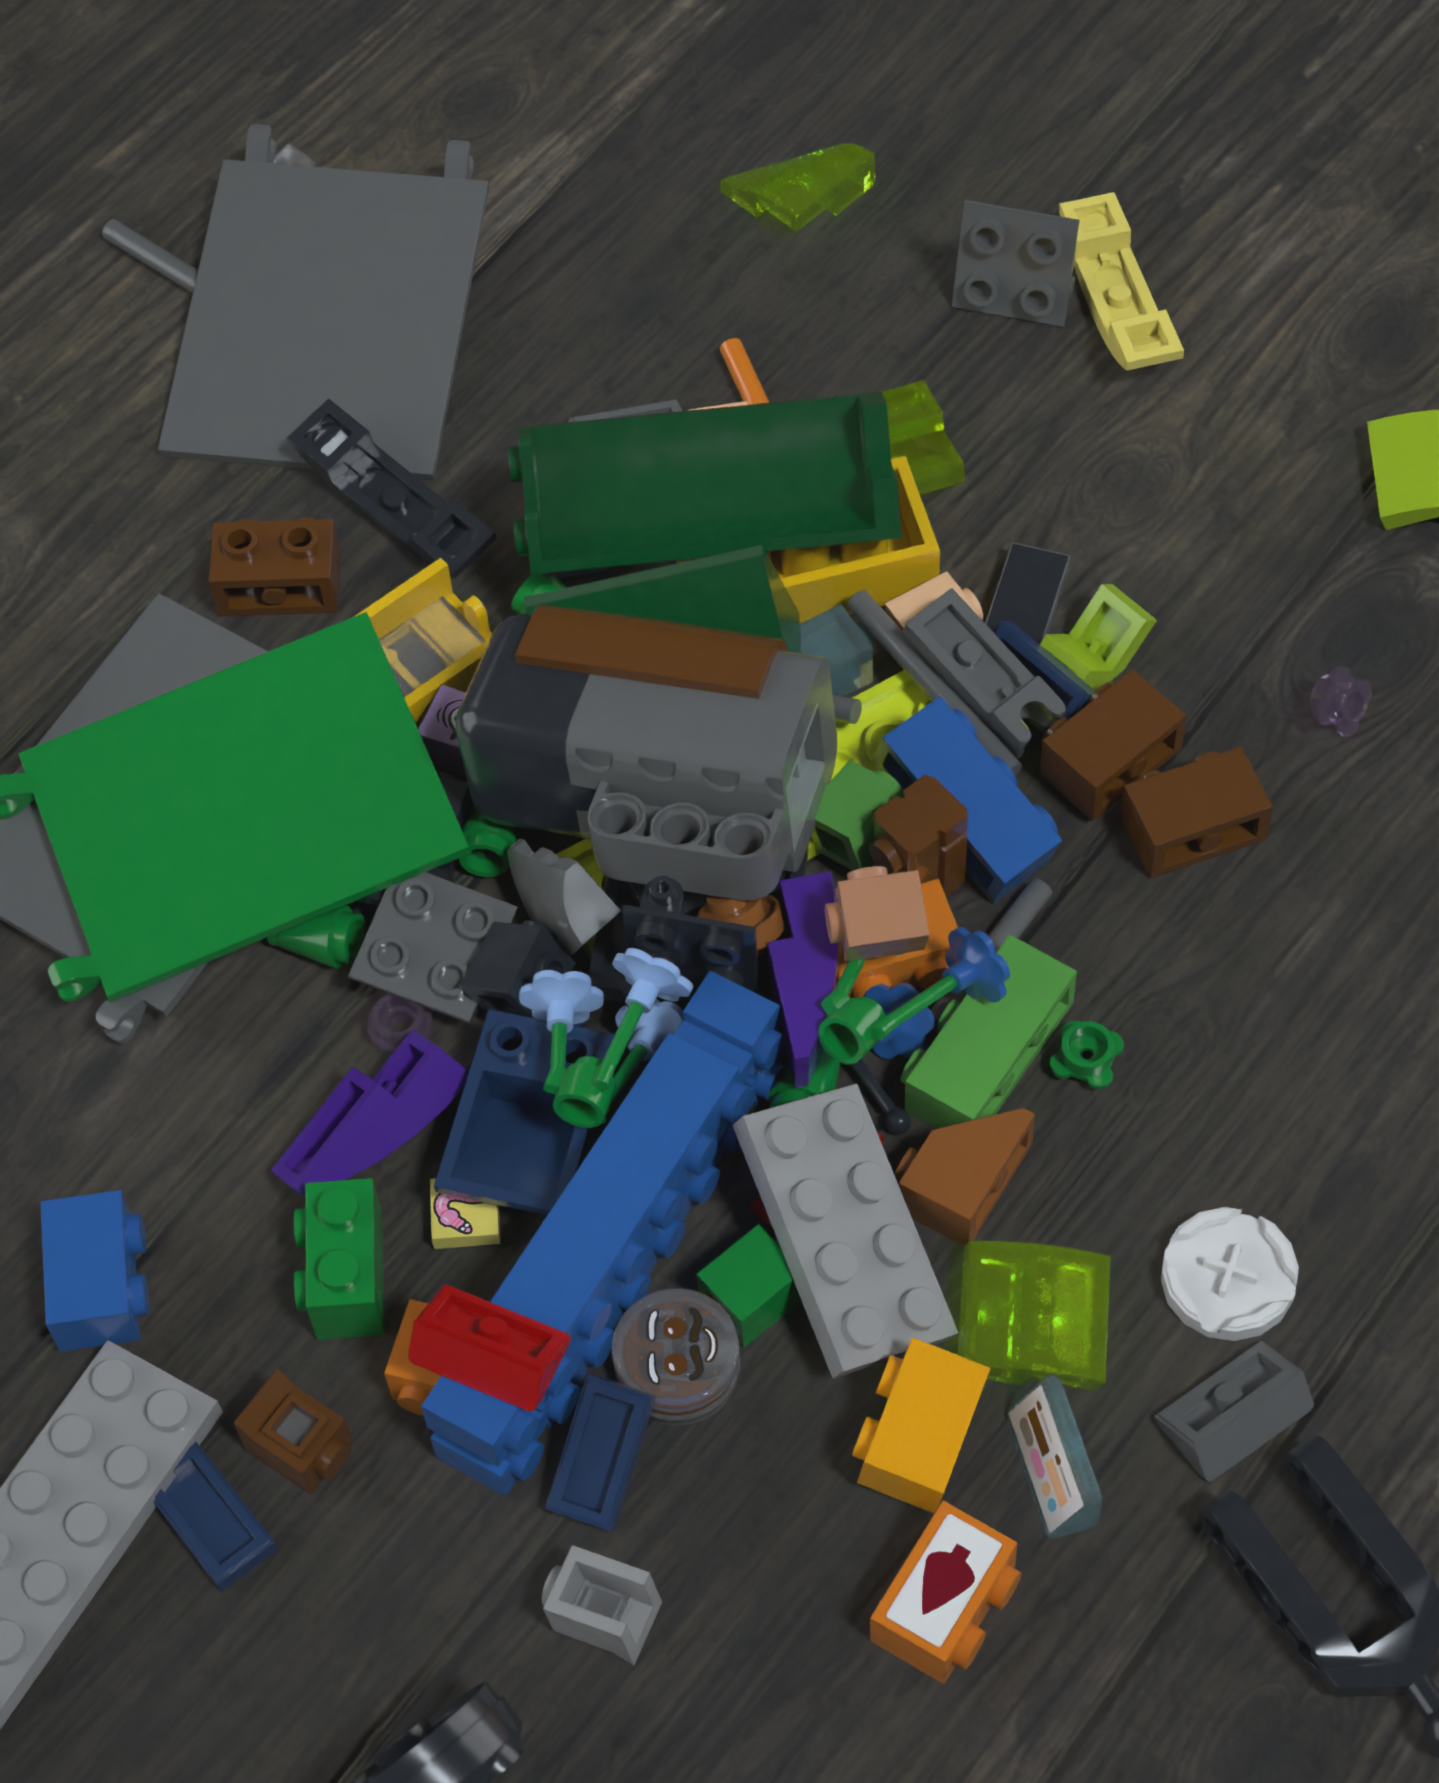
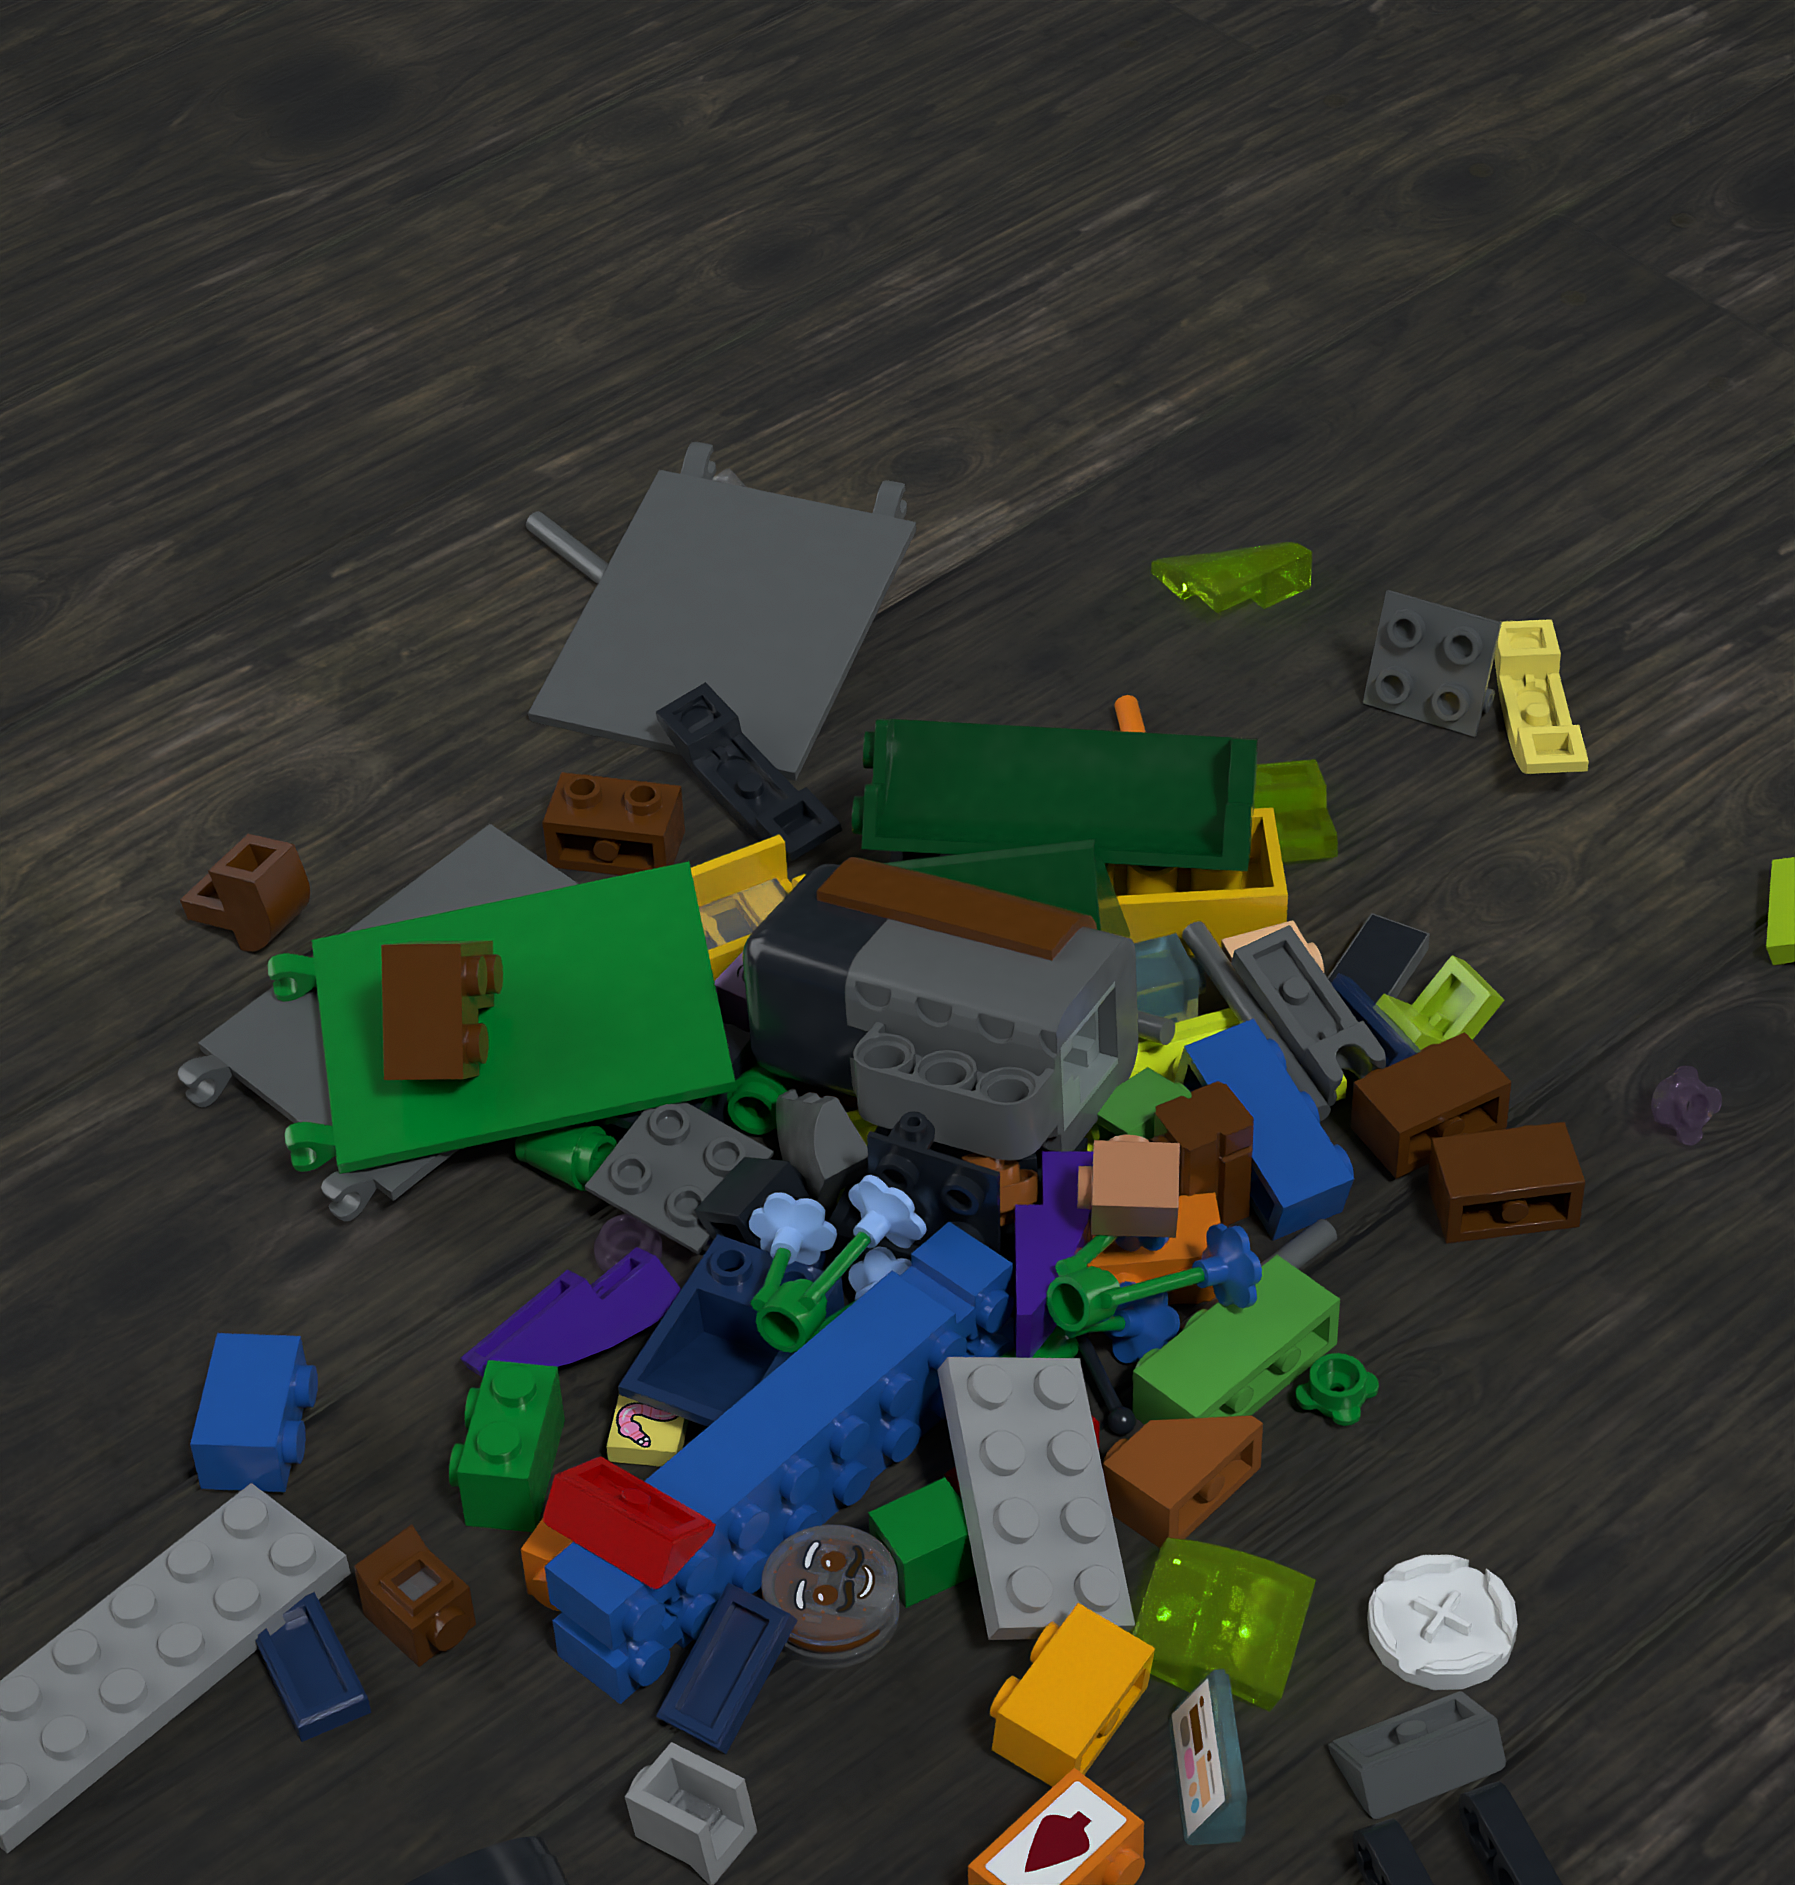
camera: 10 degrees right, 15 degrees down
none -> reddish brown brick [381,940,503,1080]

